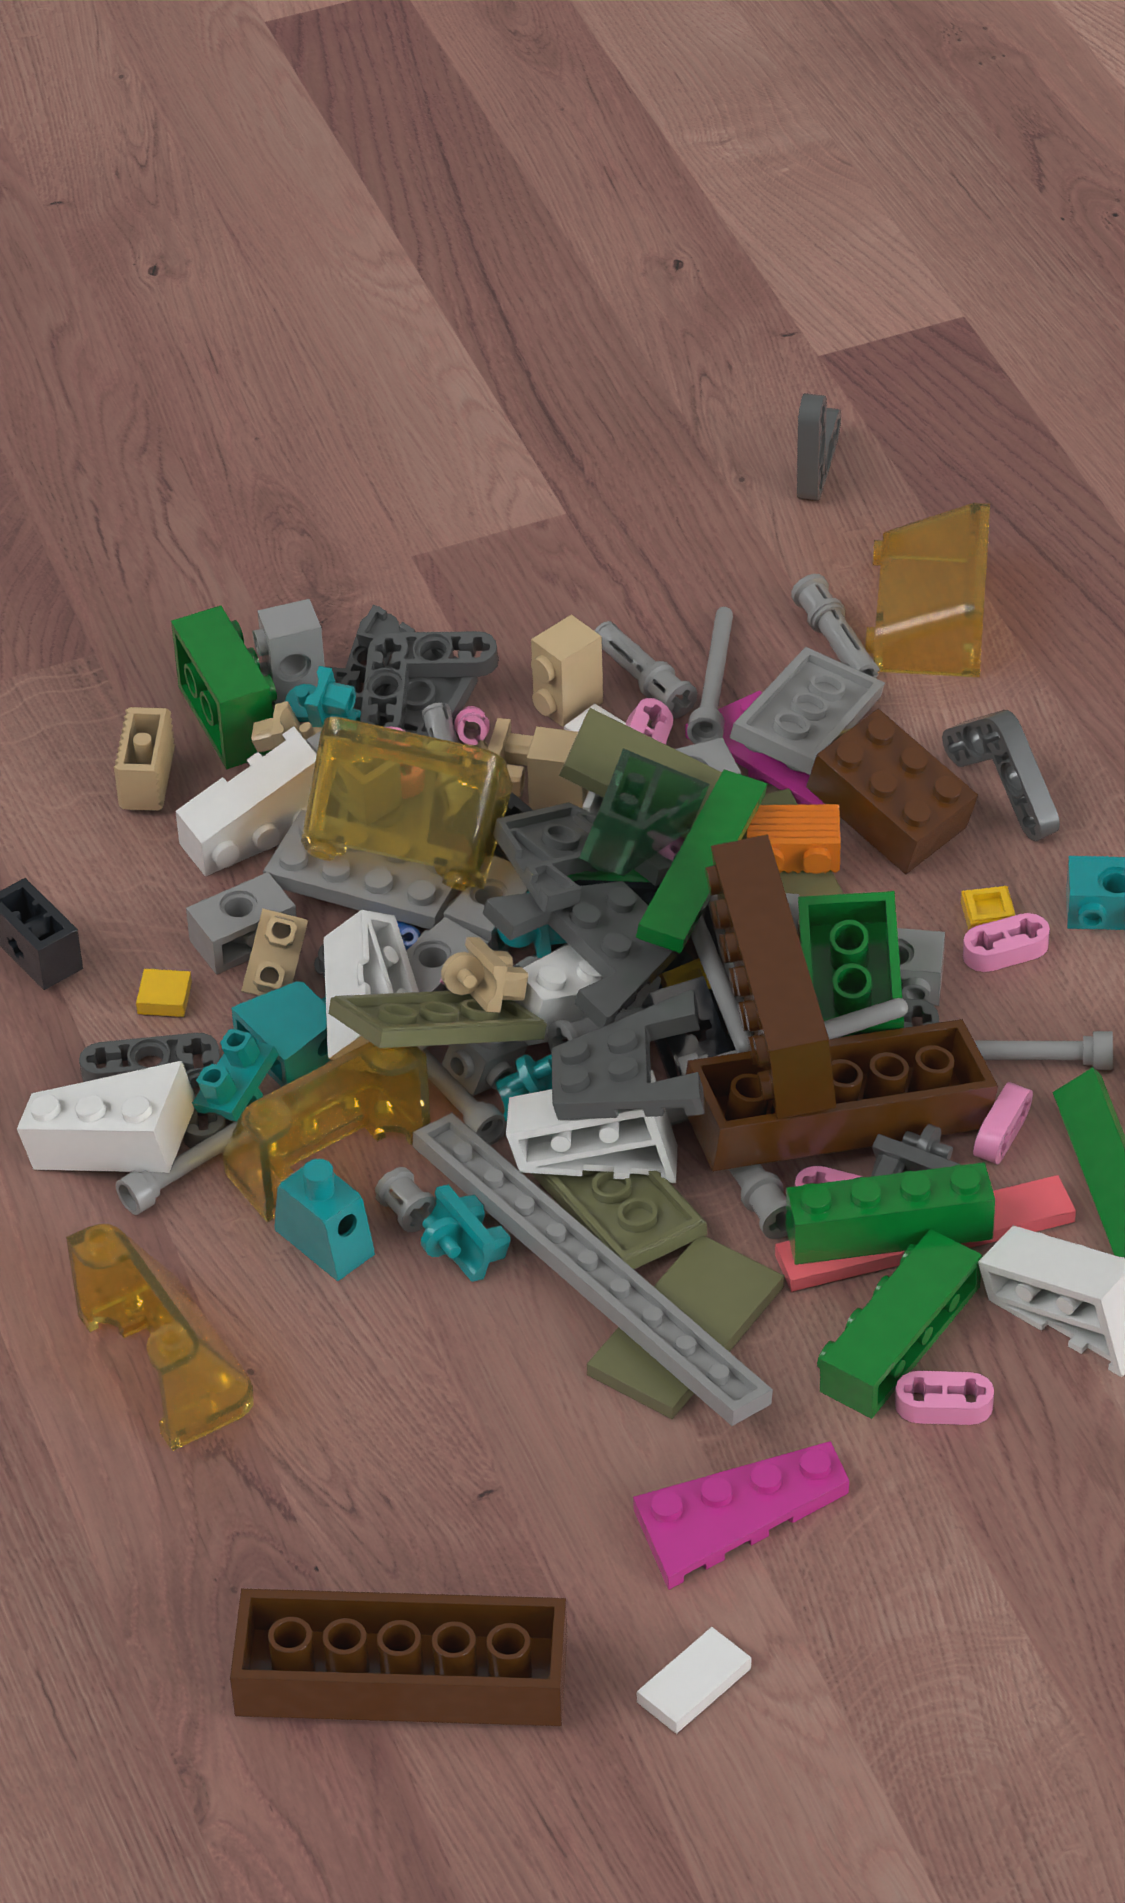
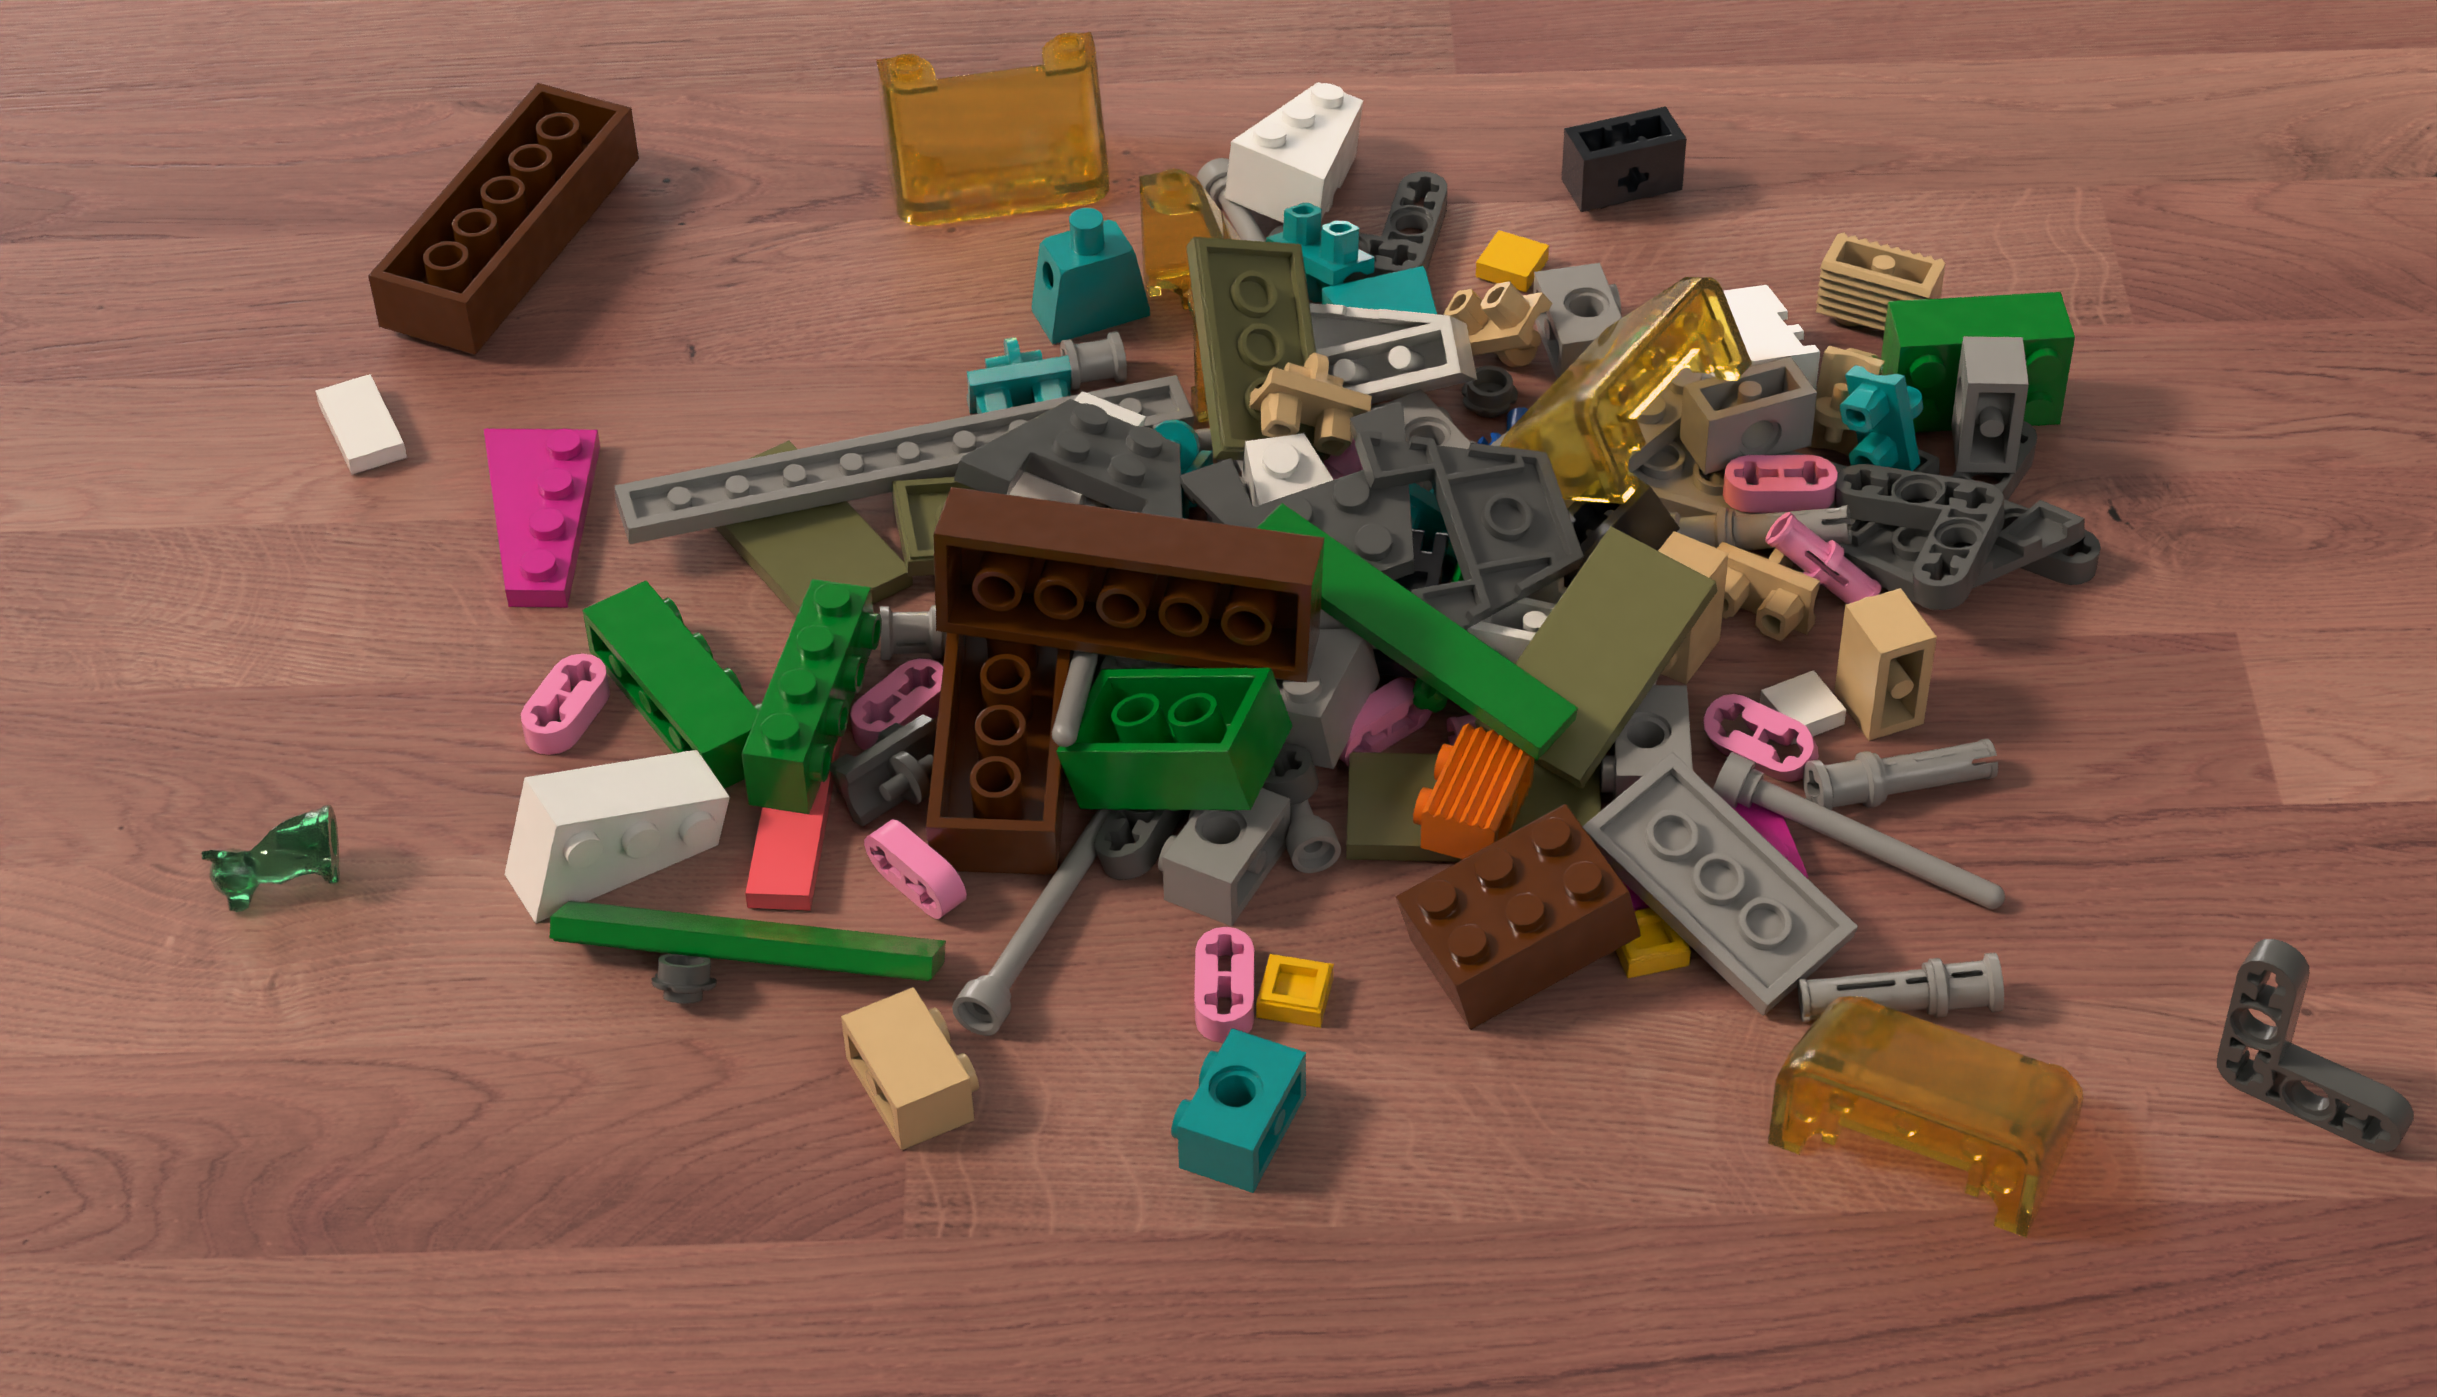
camera: 110 degrees right, 0 degrees up
clear green wedge [579,748,710,876] -> none
dark grey beam [942,710,1060,841] -> none

